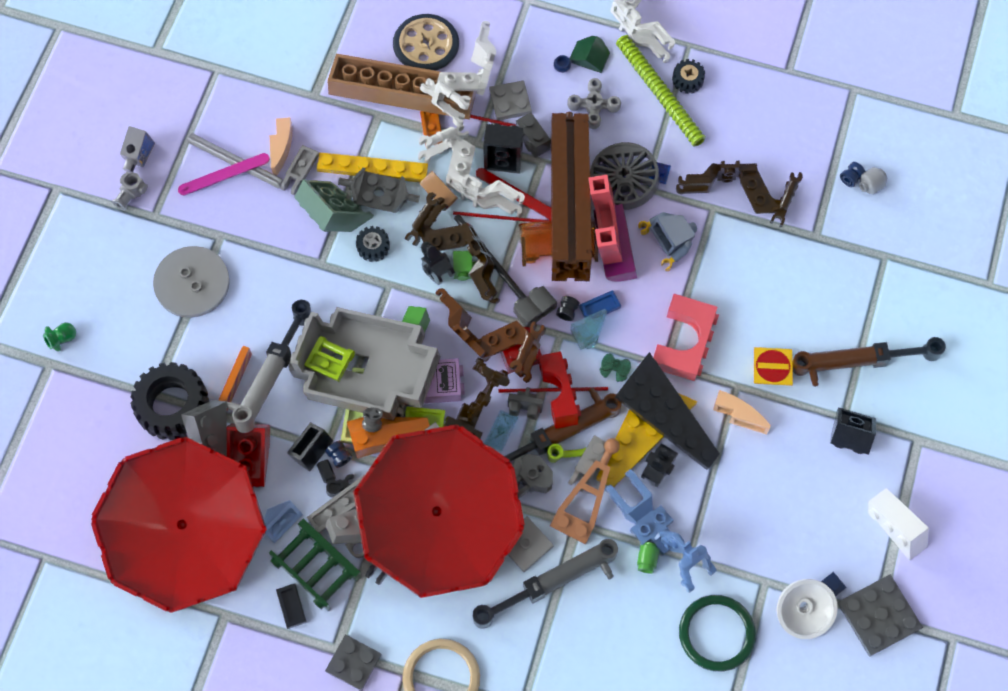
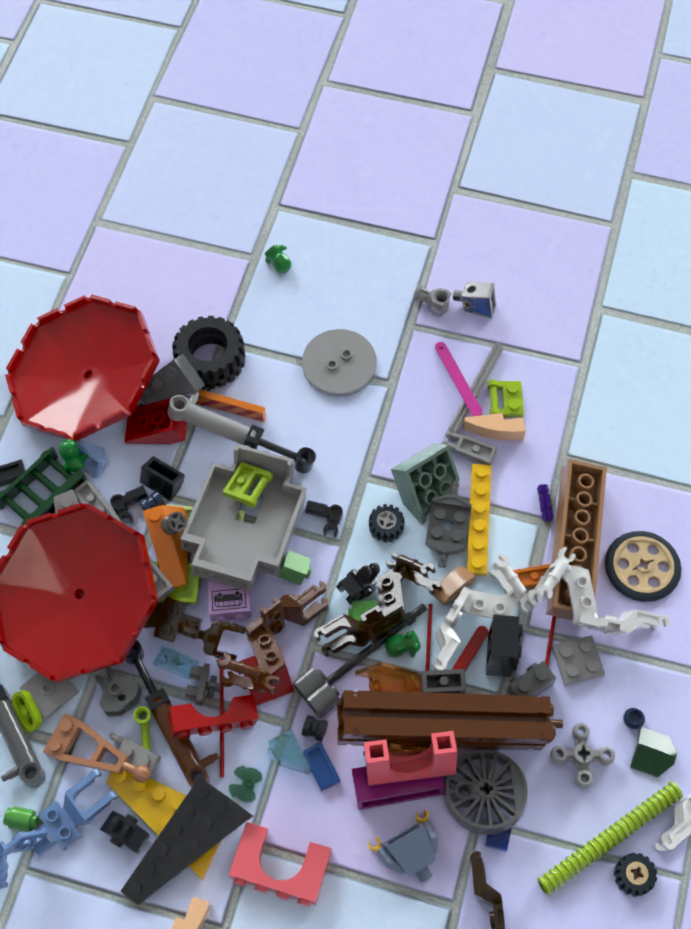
camera: 90 degrees right, 5 degrees down
none -> lime plate [12,690,42,732]
none -> green animal [58,439,88,472]
none -> black bar [305,500,343,538]
none -> green animal [385,630,421,658]
none -> dark grey brick [419,669,466,694]
none -> lime plate [487,379,524,418]
none -> dark purple axle [537,484,553,522]

